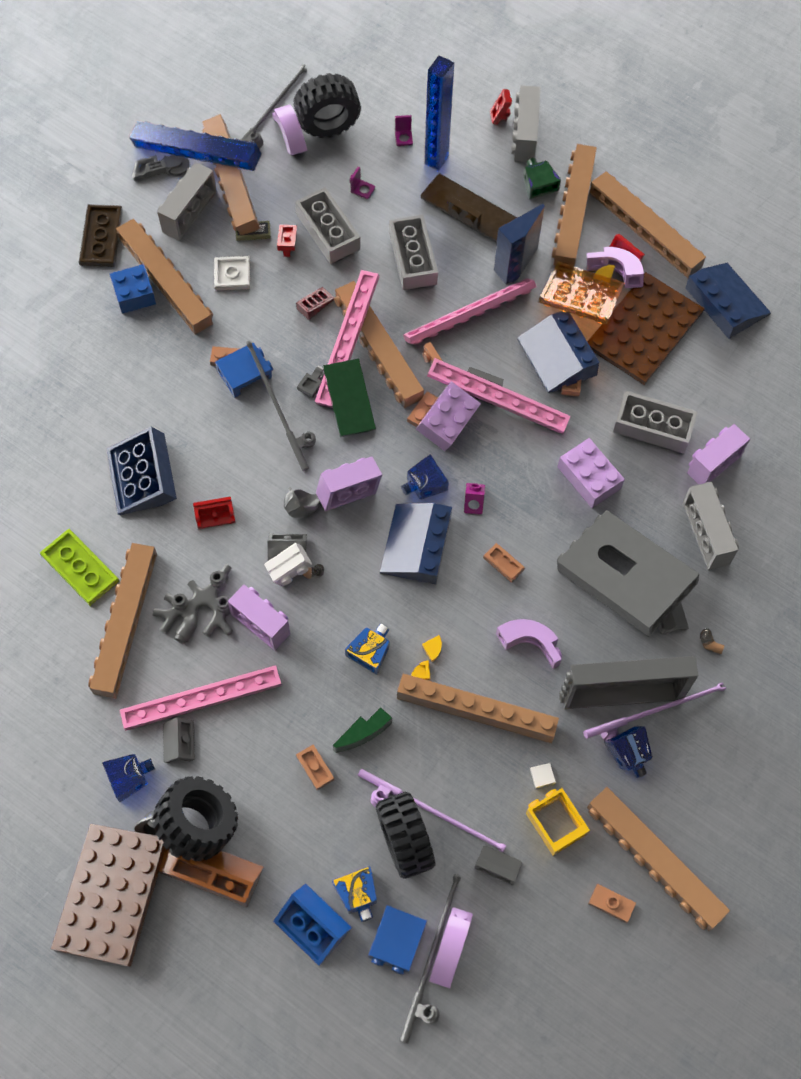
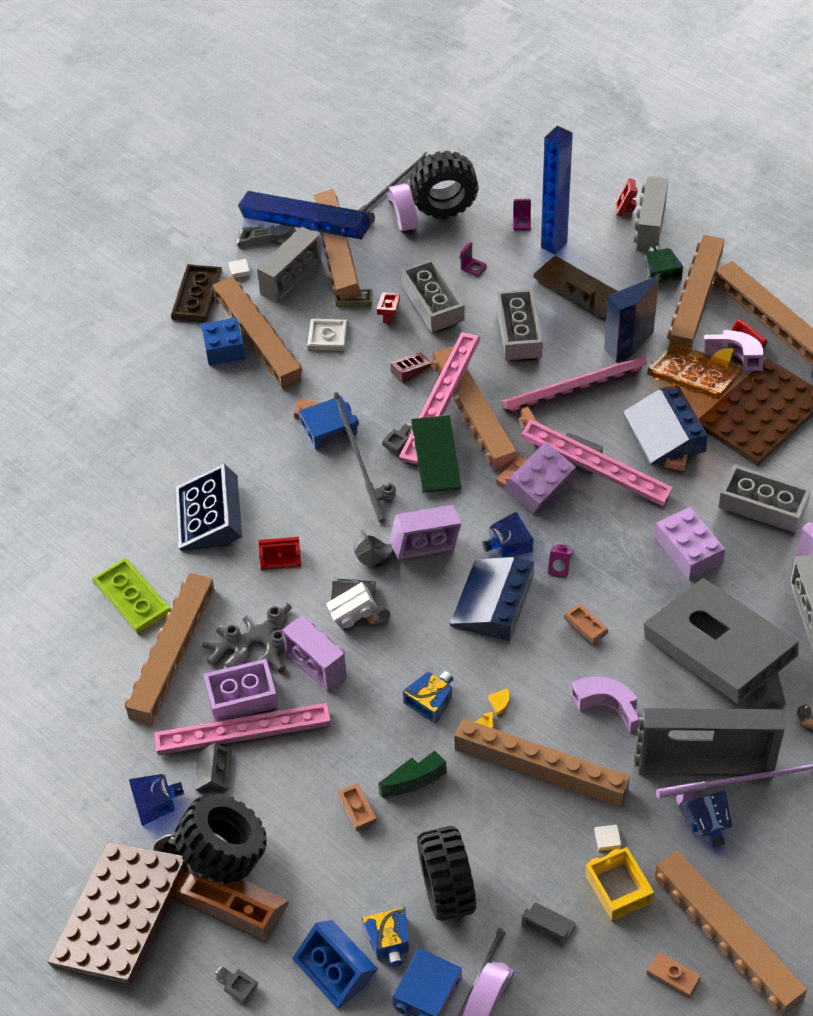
camera: 10 degrees right, 15 degrees down
lavender piece [358,769,506,852] -> none
none -> lavender brick [203,659,278,722]
none -> dark grey plate [215,965,258,1004]
none -> white tile [229,259,250,278]

